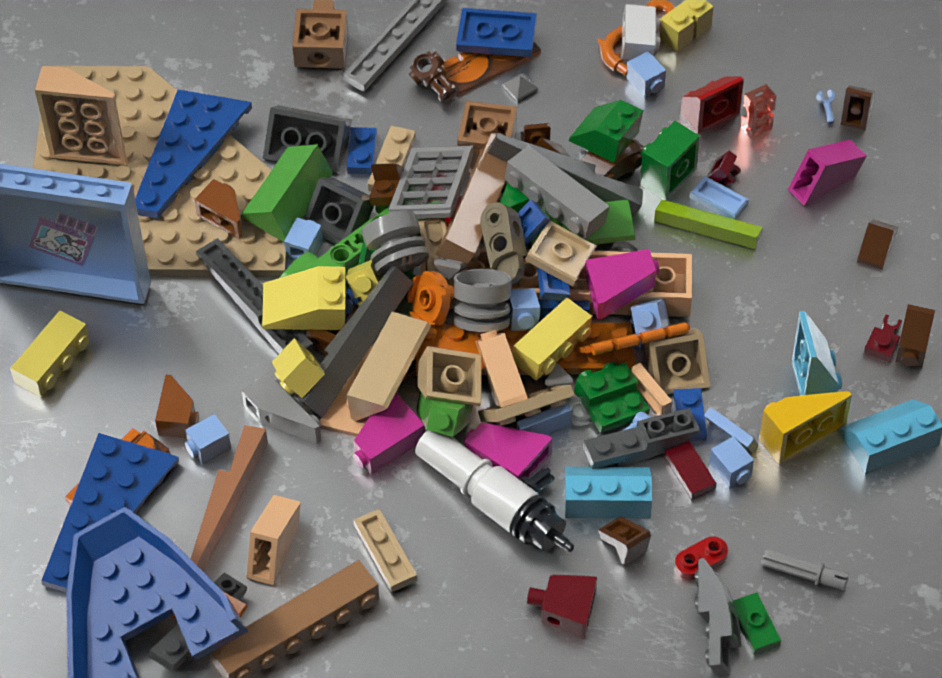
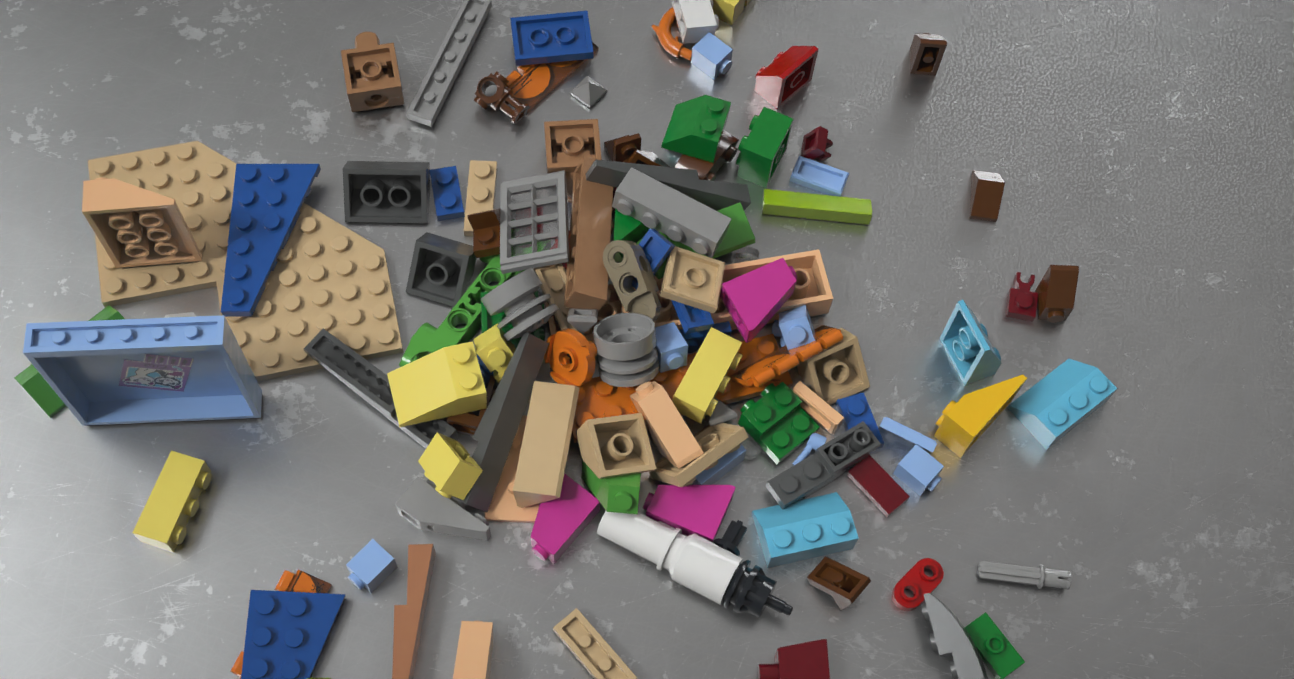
camera: 20 degrees left, 10 degrees up
dark orange slope [155,374,199,438] -> none
dark orange slope [194,179,242,239] -> none
bright green slope [240,144,333,242] -> none
light blue brick [284,218,323,260] -> none
clear red piece [741,84,776,139] -> none
dark pink slope [788,140,867,206] -> none
light blue hand [816,89,835,124] -> none

